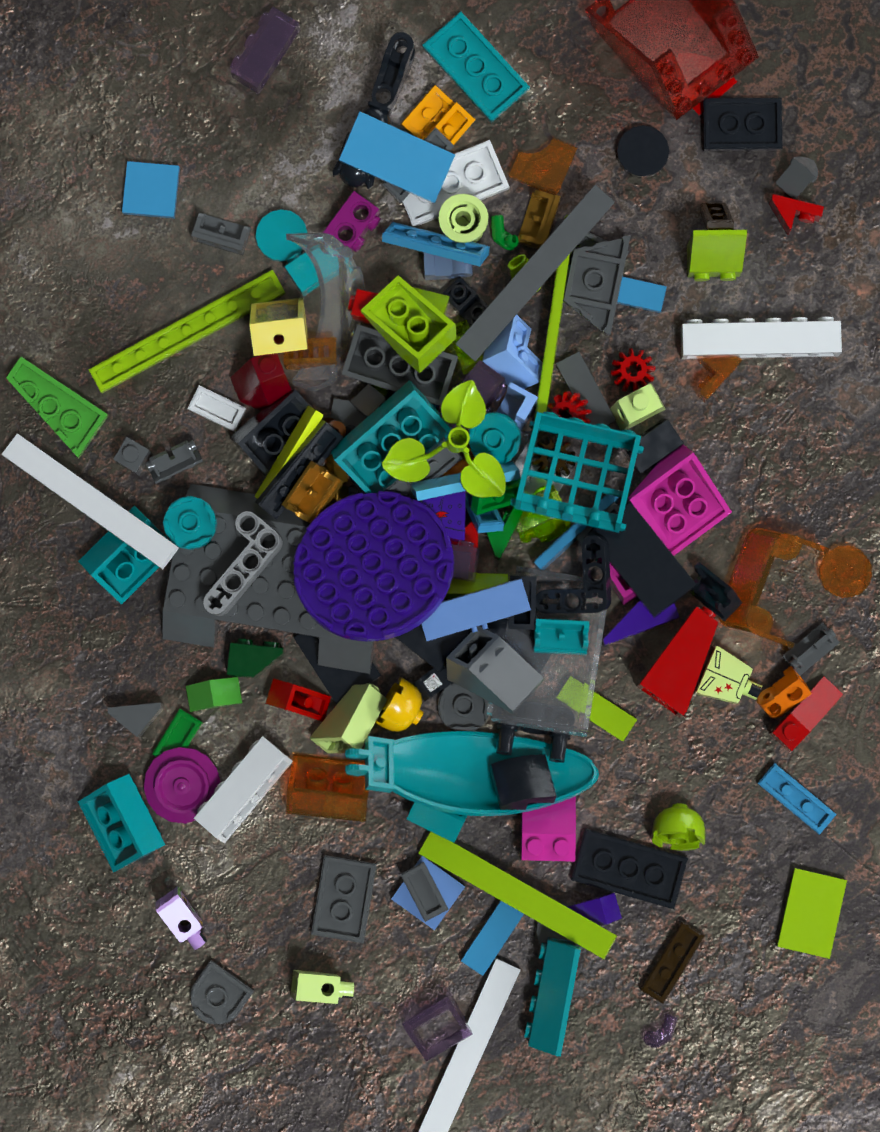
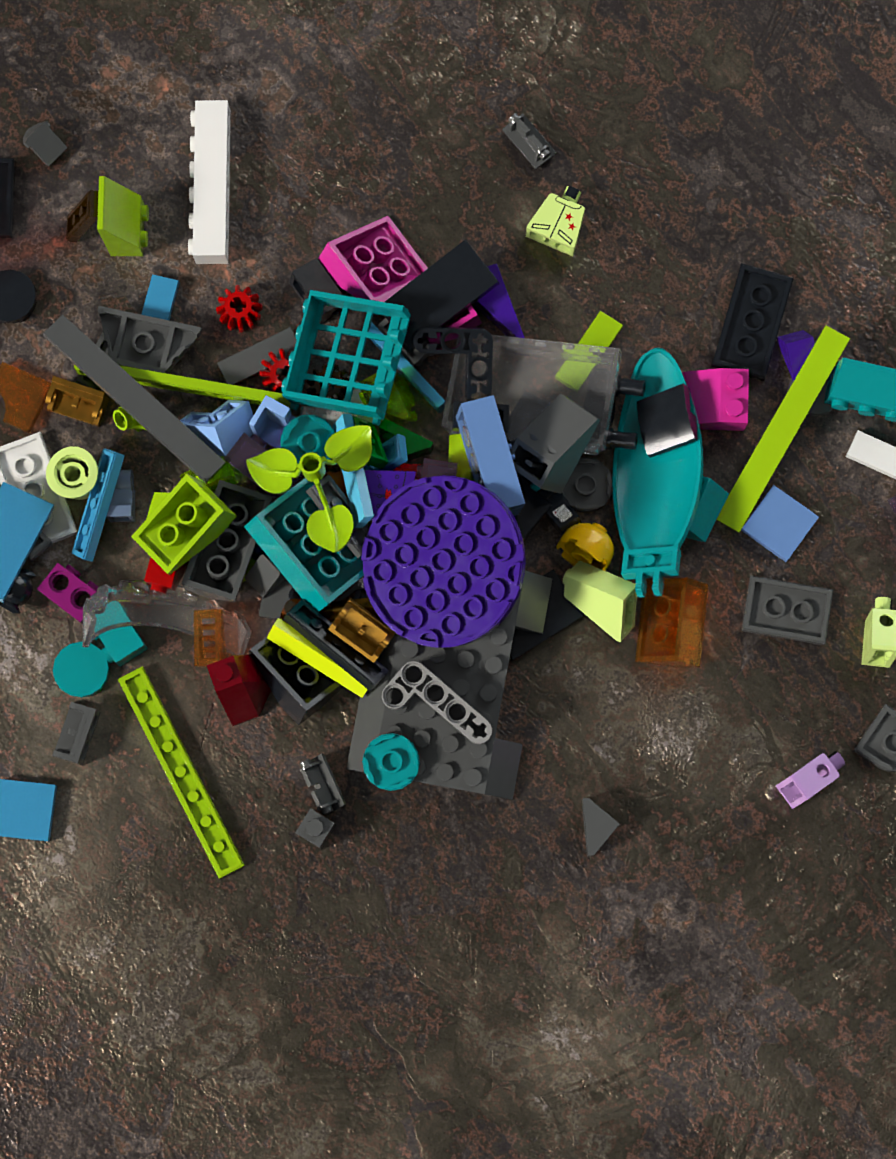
camera: 90 degrees left, 5 degrees down
white tile [2,434,179,569] -> none
bright green wing [6,357,109,458] -> none
teal slope [78,505,167,605] -> none
teal slope [78,774,165,873] -> none
magenta piece [144,747,221,824] -> none
green tile [153,709,203,757] -> none
bright green slope [186,677,243,712] -> none
white tile [187,385,247,432] -> none
white brick [194,736,293,843] -> none
dark green slope [227,639,285,679] -> none
light yellow brick [249,297,308,356] -> none
red slope [265,678,331,722] -> none
dark grey tile [400,862,449,922] -> none
black slope [442,277,488,326] -> none
dark azure tile [461,901,524,976] -> none
green arm [491,215,519,250] -> none
teal hinge [534,619,589,655] -> none
yellowish green torso [610,383,666,431] -> none
red slope [637,606,718,718] -> none
dark brown tile [640,921,705,1004] -> none
lime cylinder [652,803,706,851] -> none
black hinge [690,562,743,622] -> none
clear orange slope [698,357,742,403] -> none
clear orange windscreen [717,528,829,651] -> none
orange leg [757,666,812,718] -> none
dark azure tile [757,763,837,835] -> none
red slope [769,194,824,235] -> none
red slope [769,676,843,752] -> none
lime tile [777,868,847,959] -> none
clear orange tile [819,546,872,599] -> none

